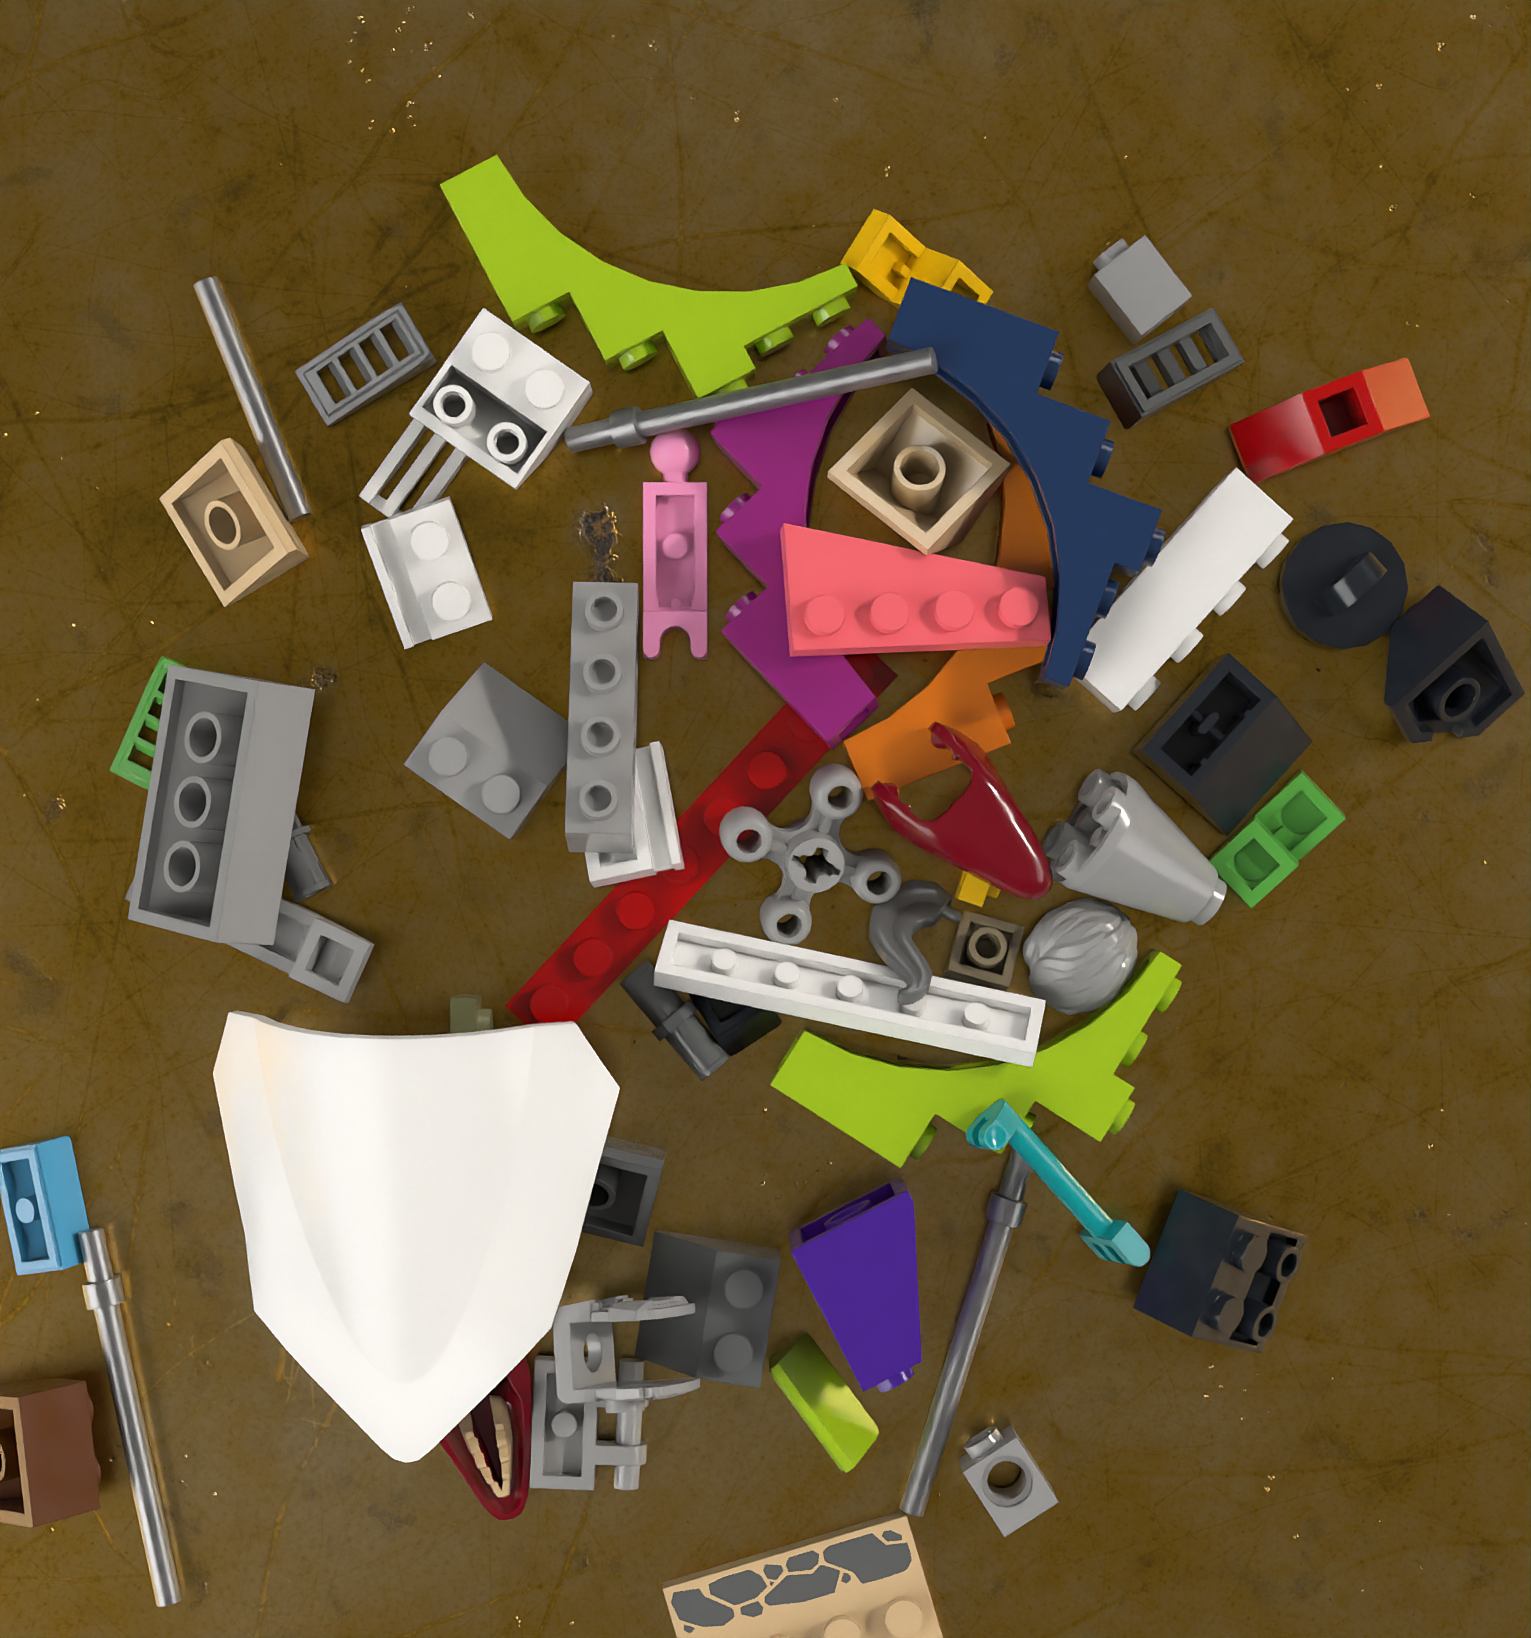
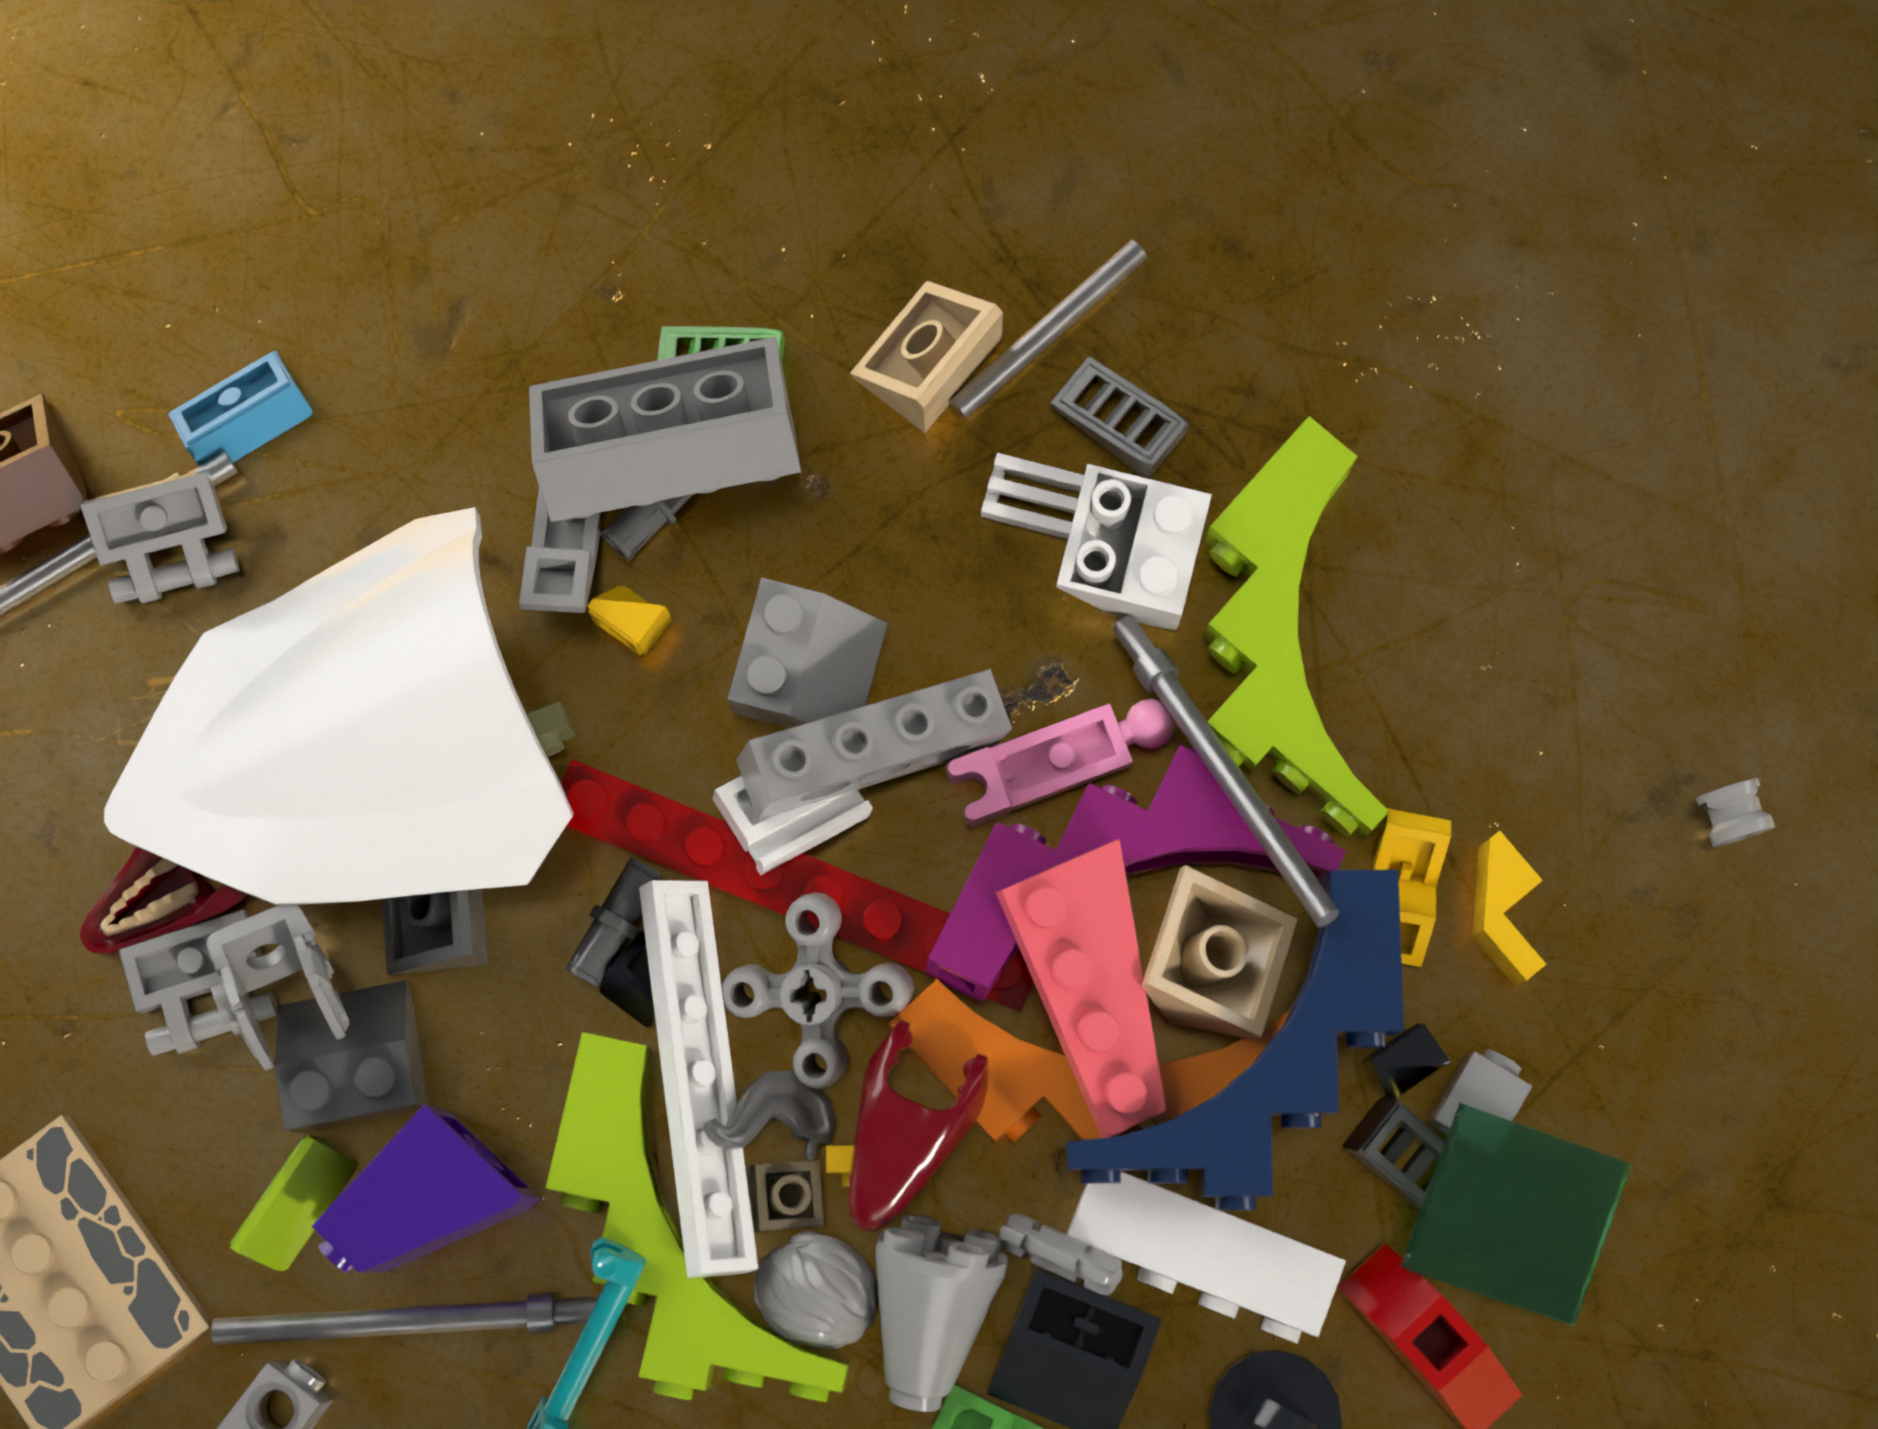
camera: 70 degrees right, 10 degrees down
white plate [361,496,492,649] -> none
none -> light grey plate [80,469,240,604]
none -> yellow slope [587,586,672,656]
none -> light grey axle [999,1213,1123,1295]
none -> black slope [1361,1023,1451,1099]
none -> clear green piece [1401,1102,1632,1326]
none -> yellow slope [1472,831,1546,987]

